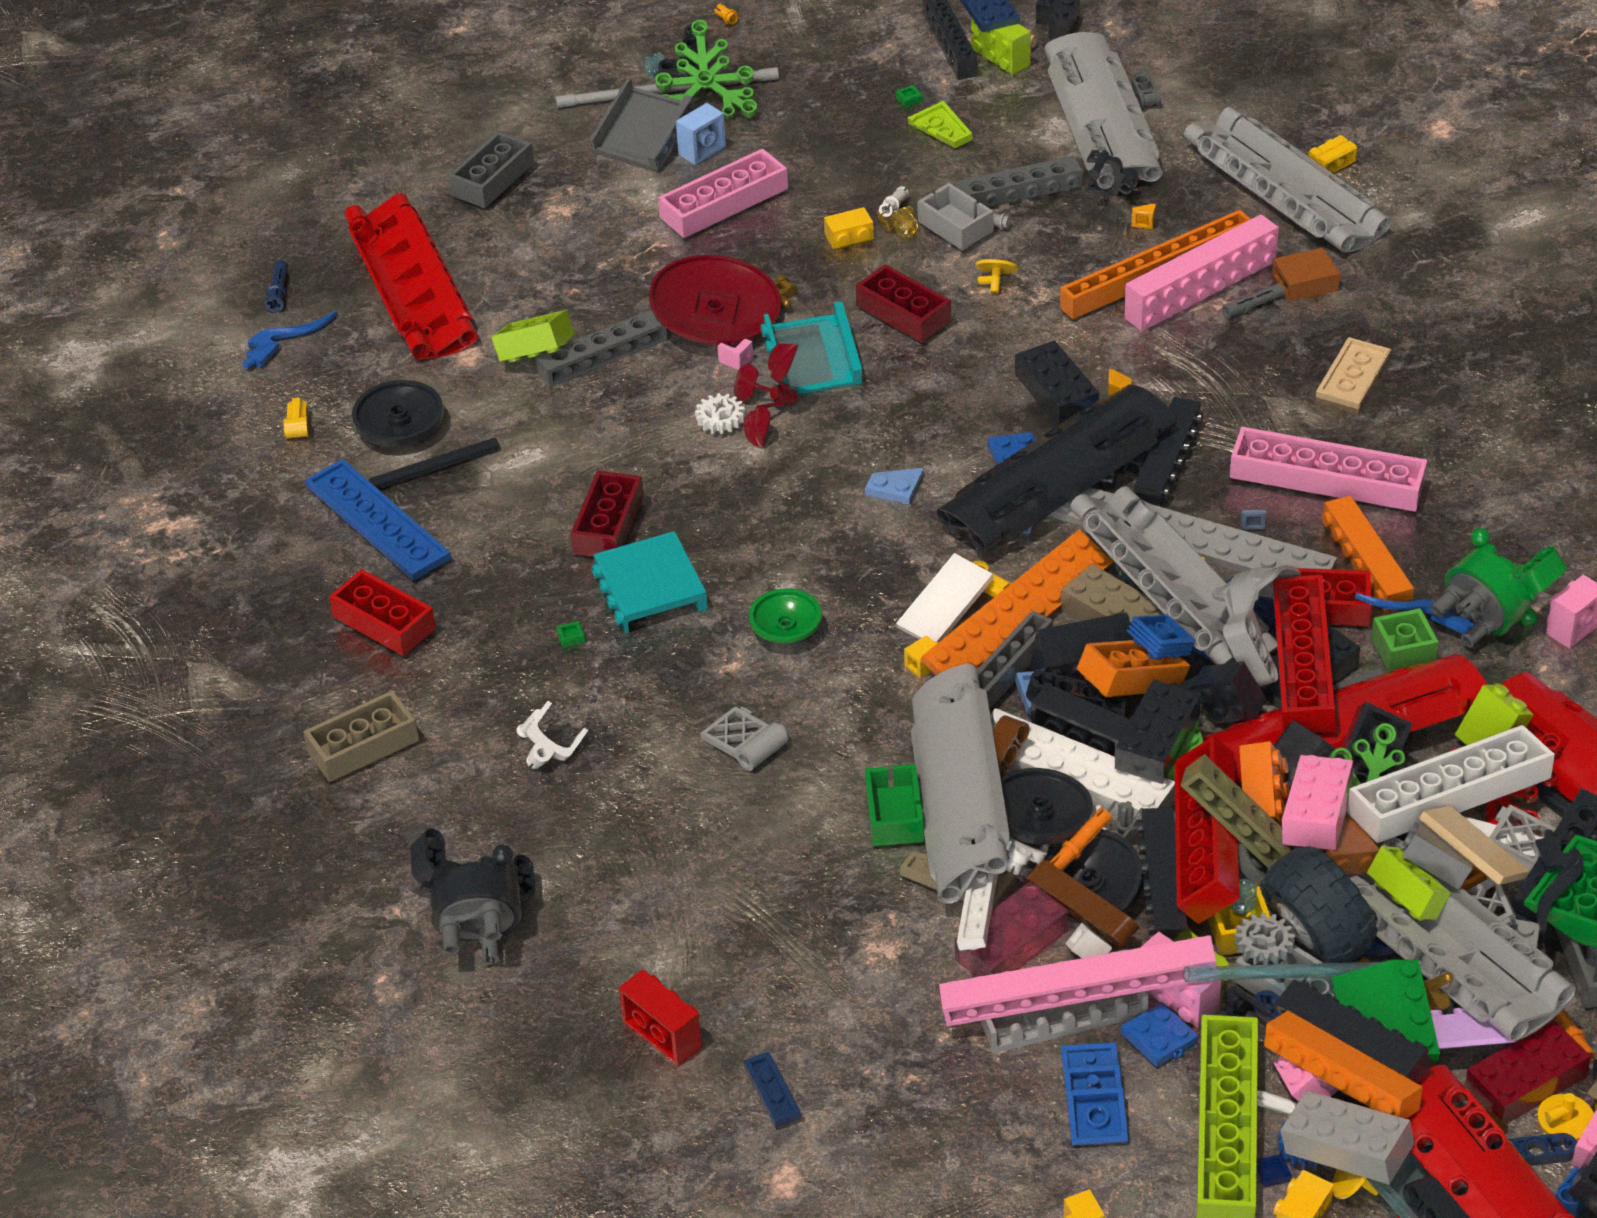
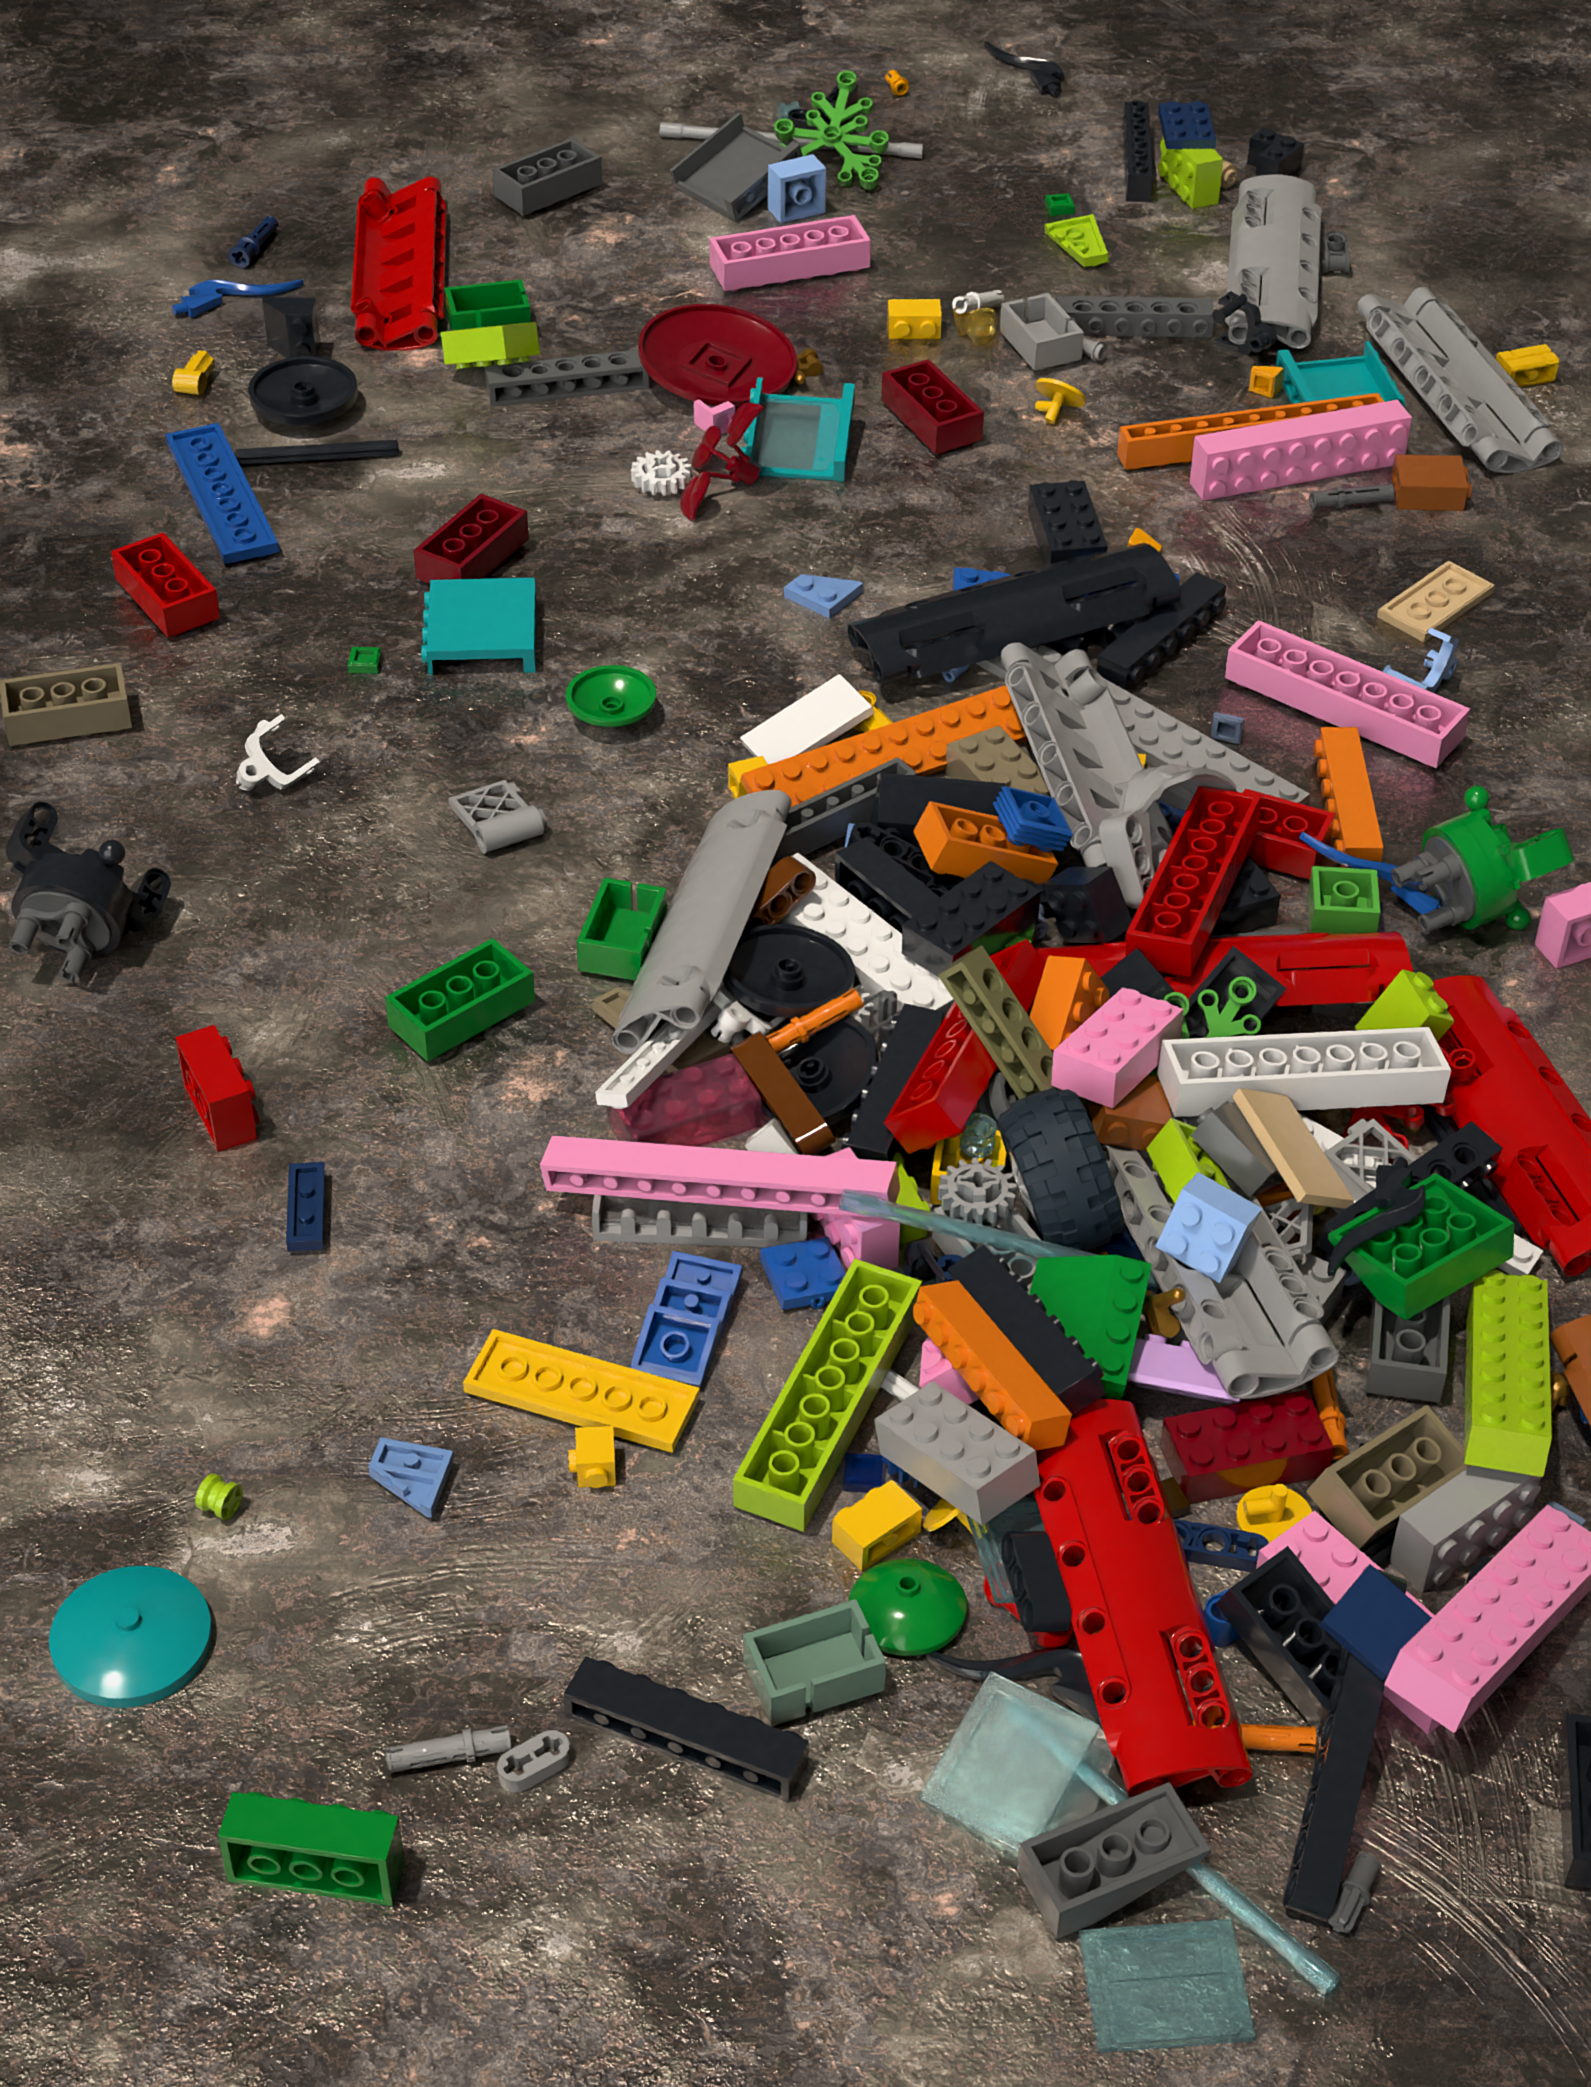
camera: 15 degrees right, 0 degrees up
none -> black slope [262,297,321,358]
none -> green brick [385,938,535,1062]
none -> green piece [444,279,531,331]
none -> yellow plate [463,1329,700,1453]
none -> light blue brick [1155,1172,1263,1284]
none -> teal panel [1276,341,1405,408]
none -> light blue piece [1383,627,1459,693]

